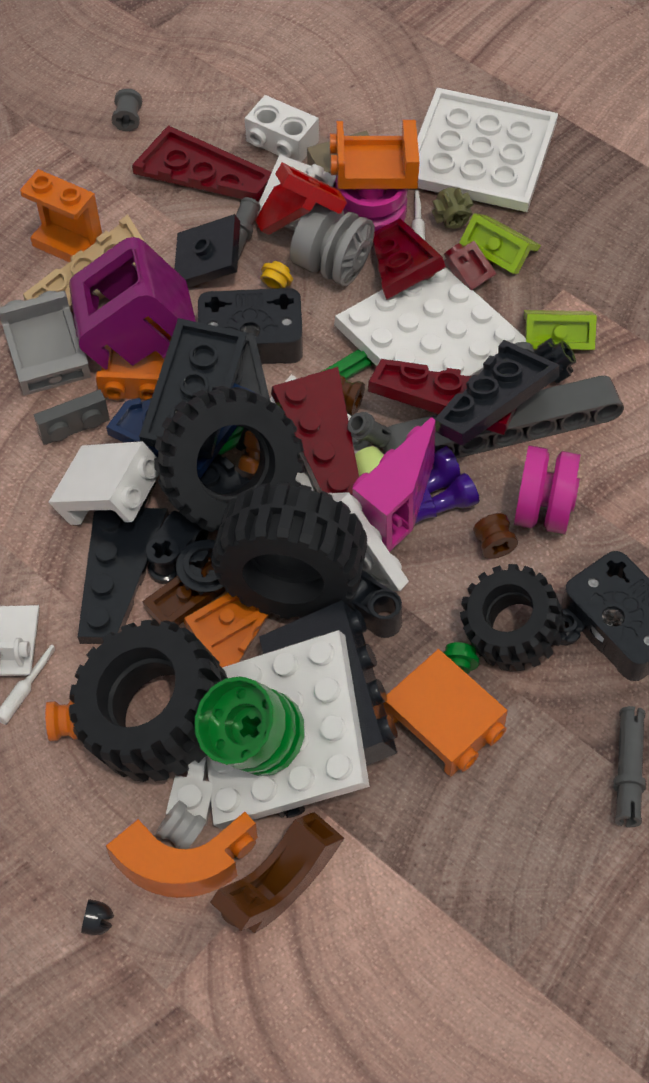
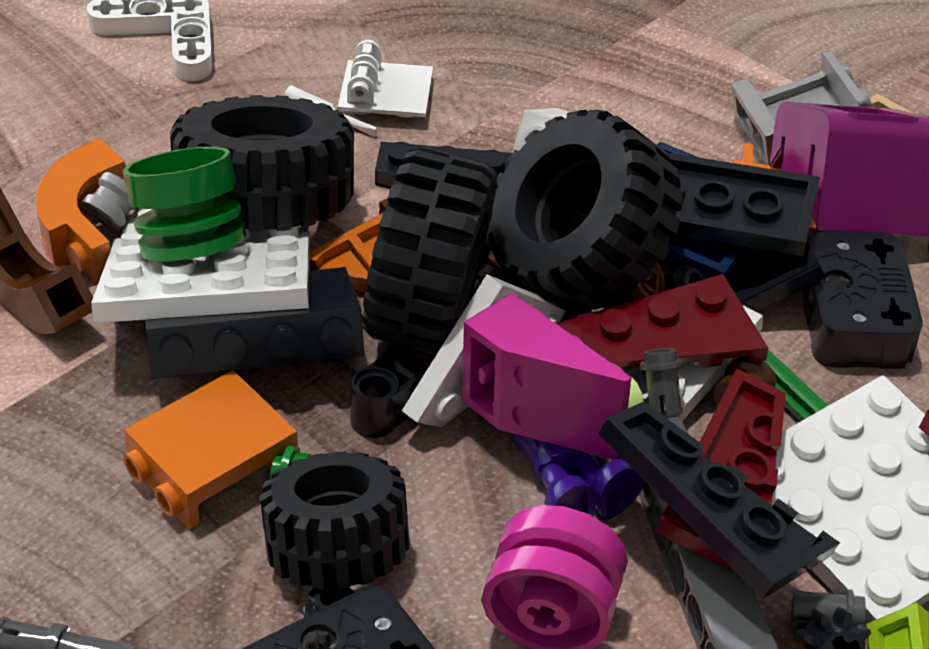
camera: 90 degrees right, 15 degrees down
dark grey plate [33,389,110,445] -> none
black hinge [81,899,114,935] -> none
reddish brown wheel [473,513,518,559] -> none

